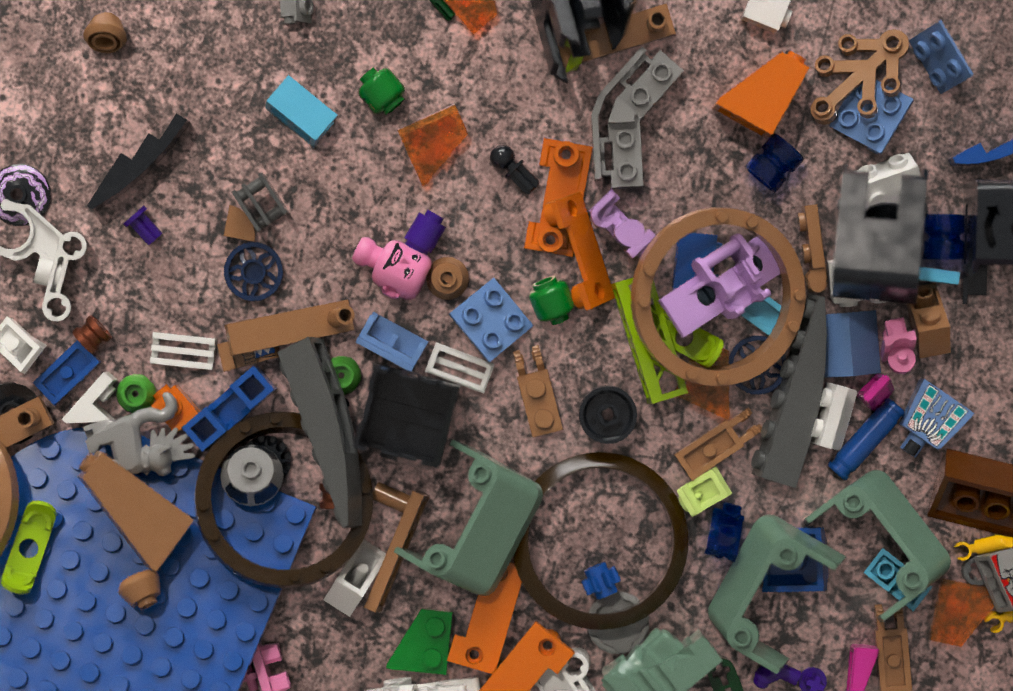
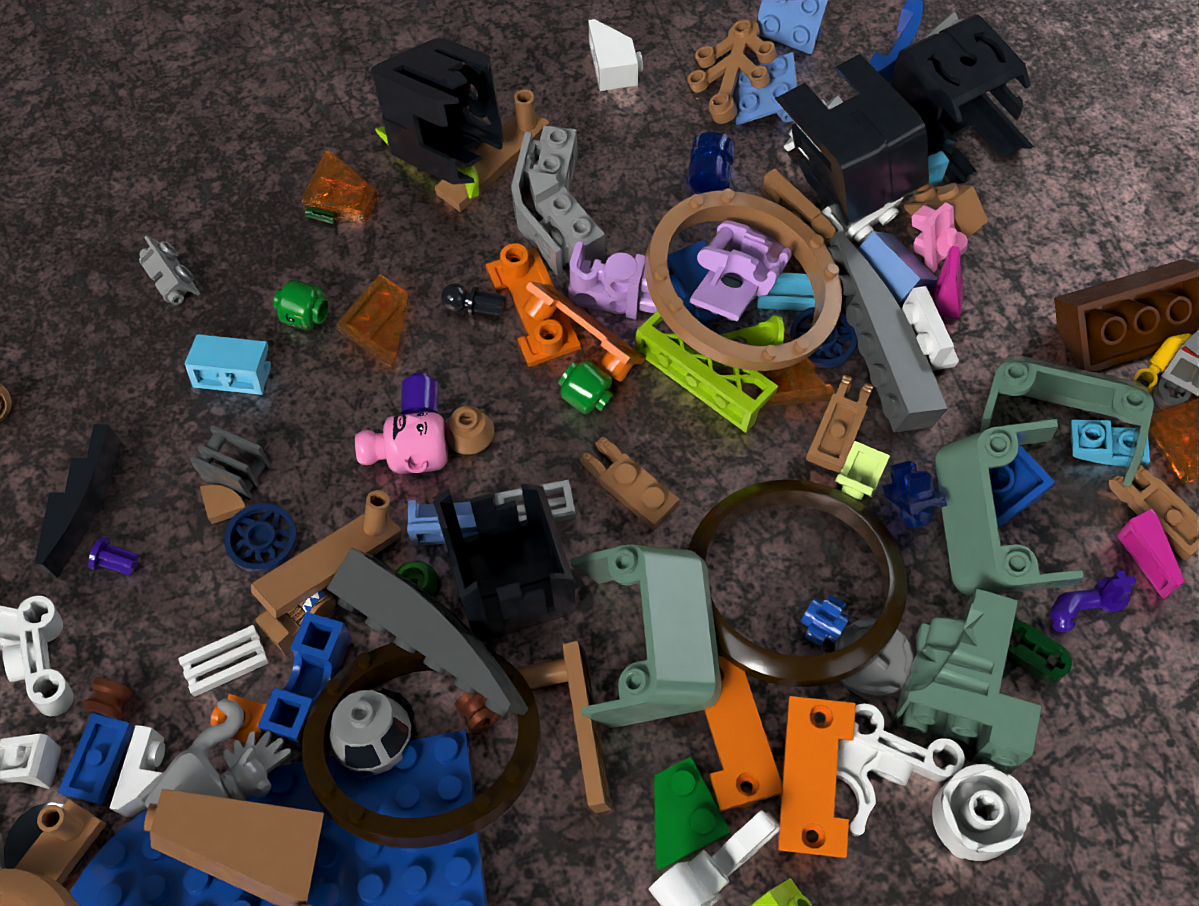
camera: 25 degrees left, 25 degrees down
bright green plate [116,374,156,413] -> none
white slope [324,539,386,617] -> none
medium blue hinge [449,278,534,362] -> none
black wheel [579,385,637,444] -> none
orange slope [712,51,810,139] -> none
blue axle [828,398,905,480] -> none
torso [899,378,974,458] -> none

